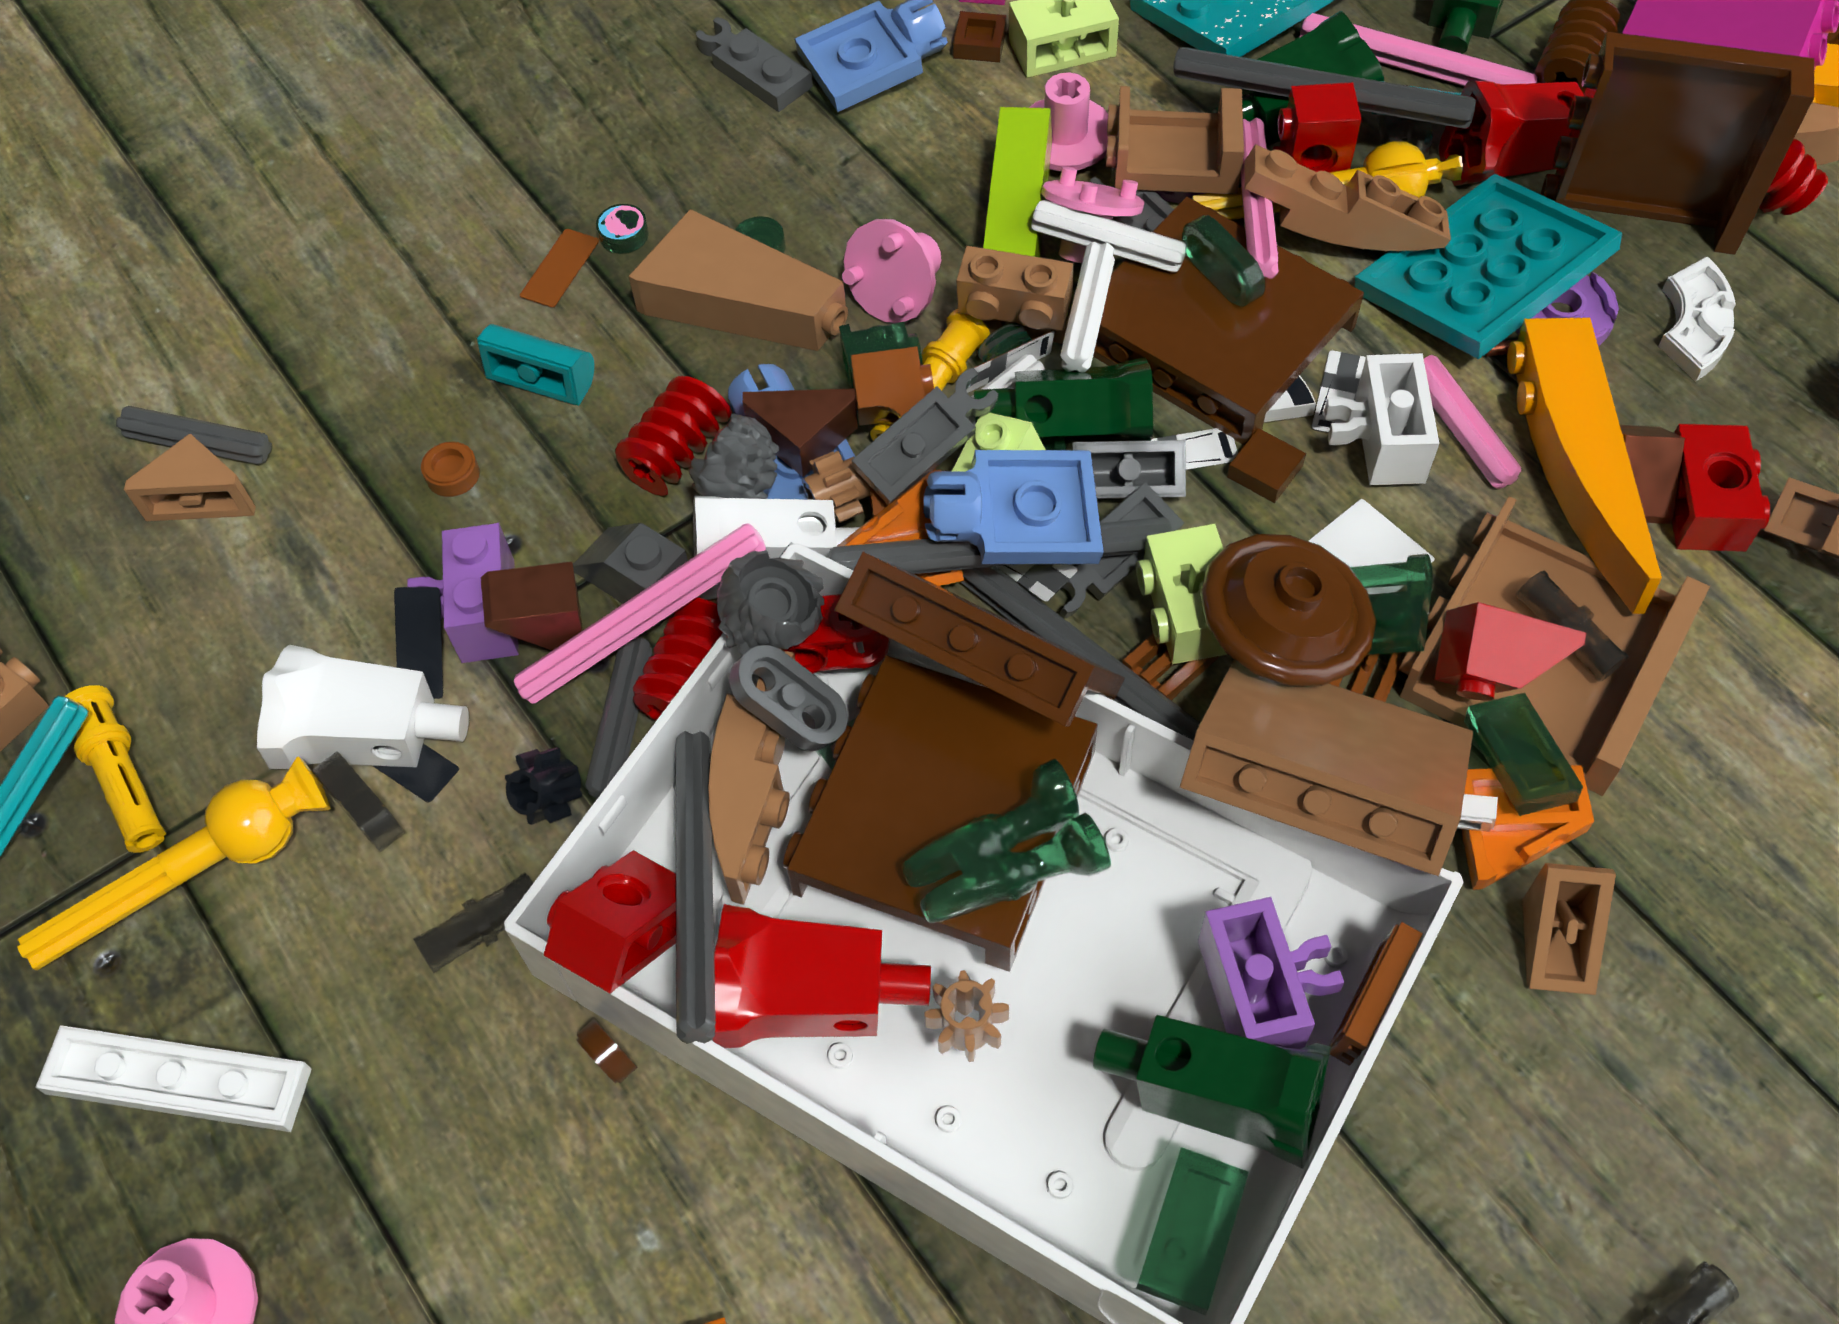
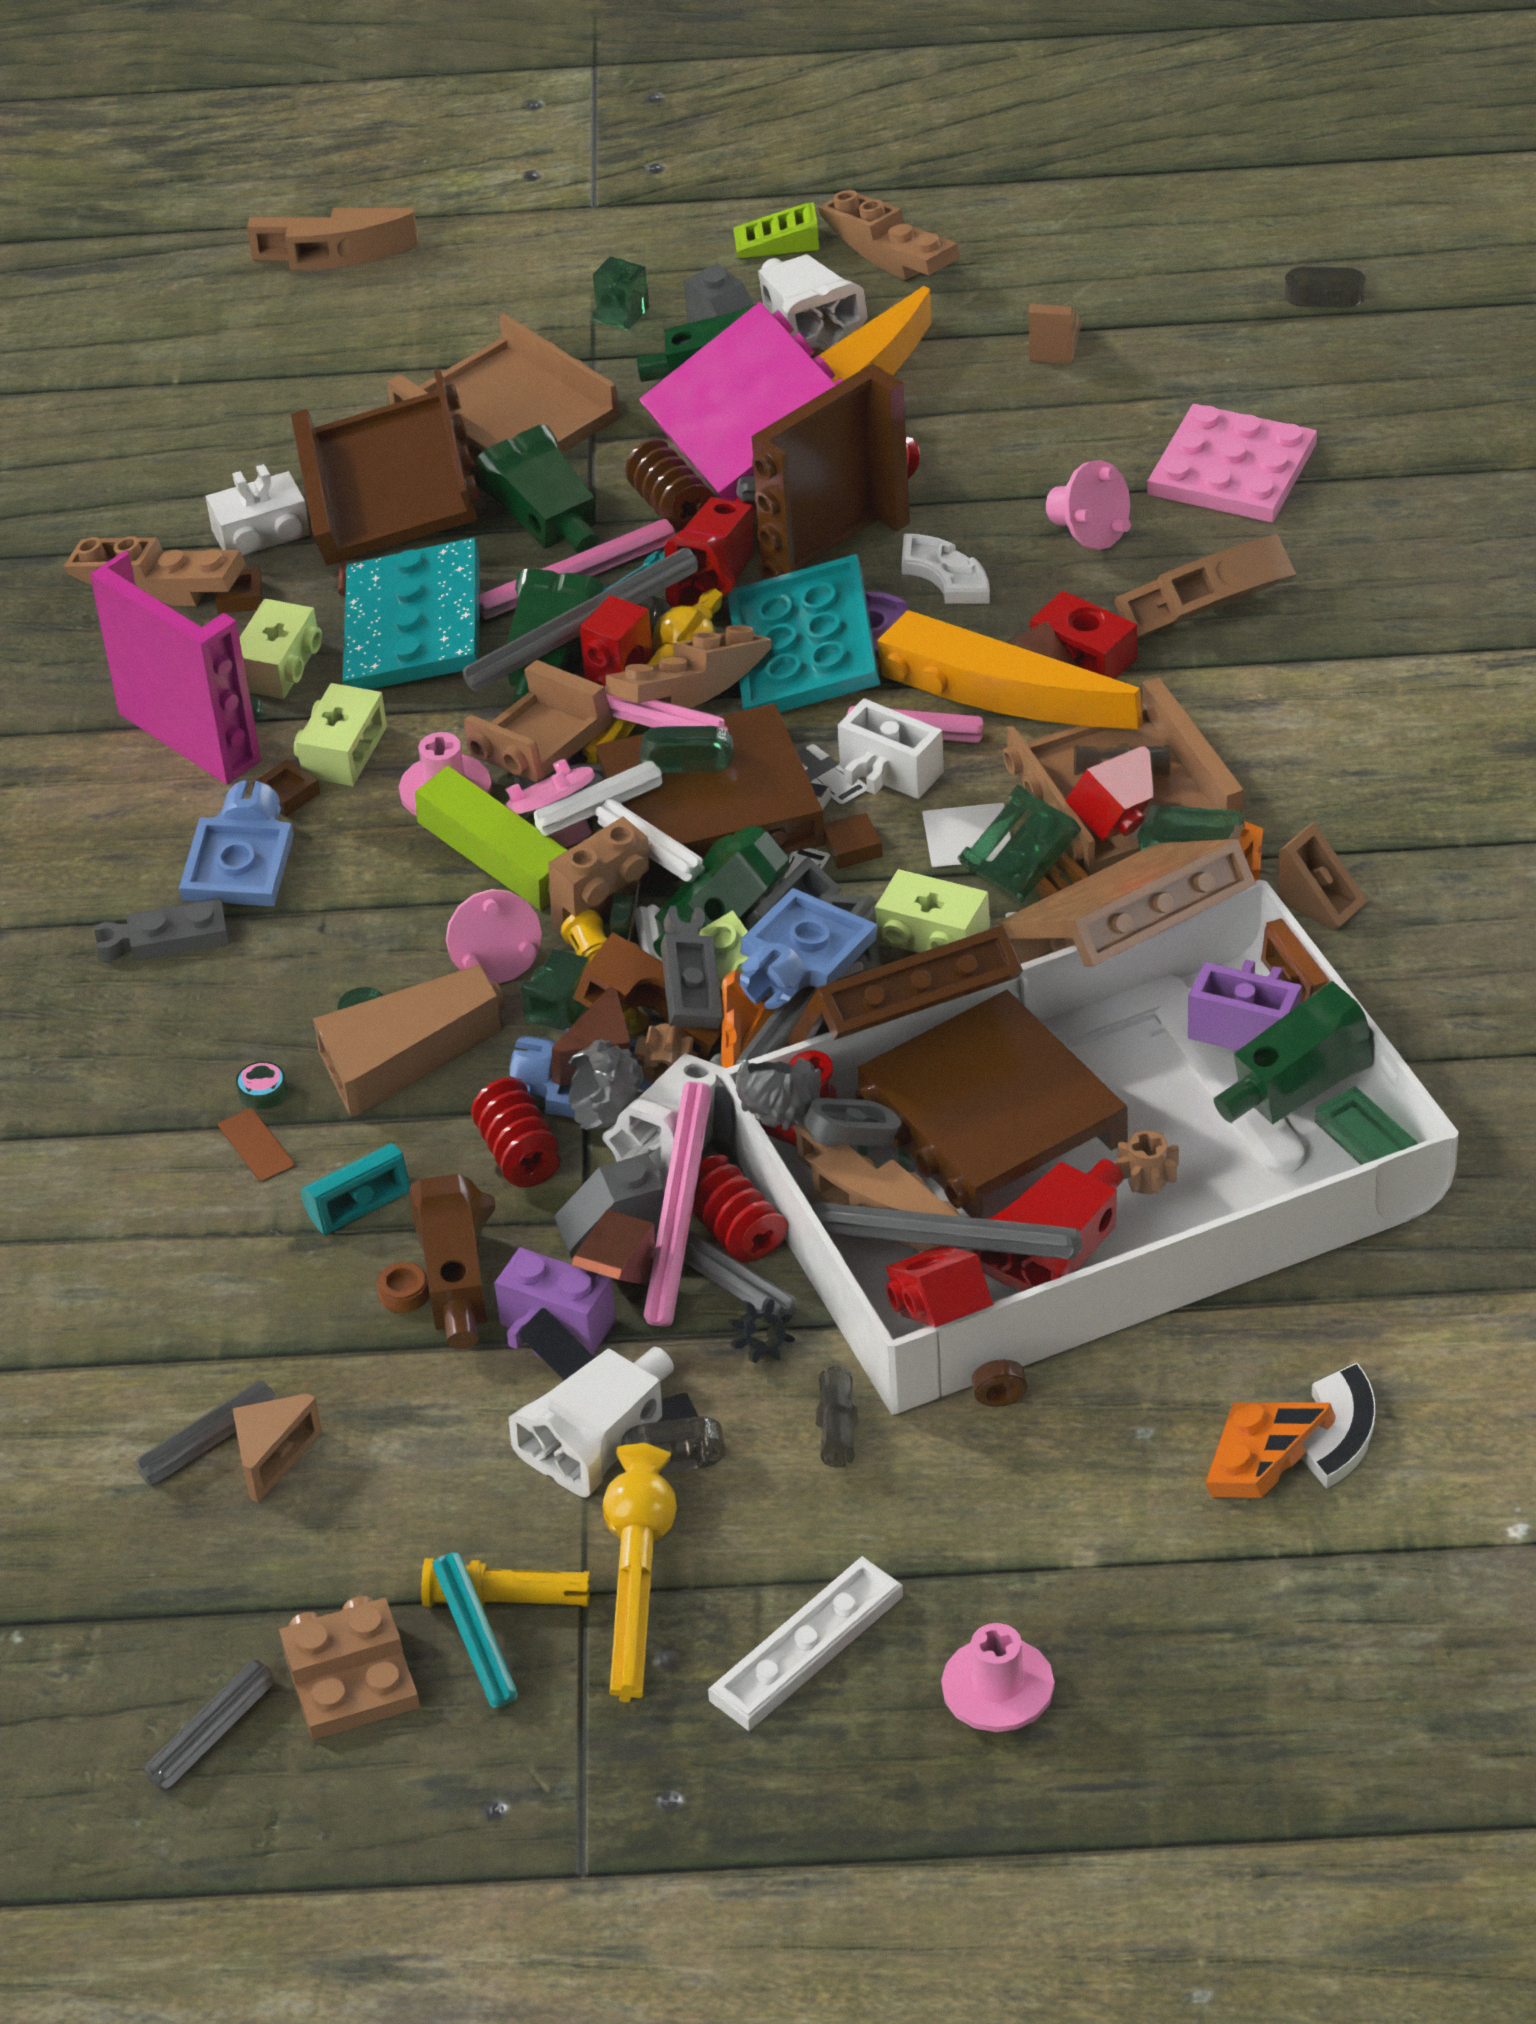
camera: 55 degrees left, 15 degrees down
clear green piece [902,759,1111,923] -> none
reddish brown piece [1200,534,1376,686] -> none
none -> reddish brown piece [409,1174,496,1349]

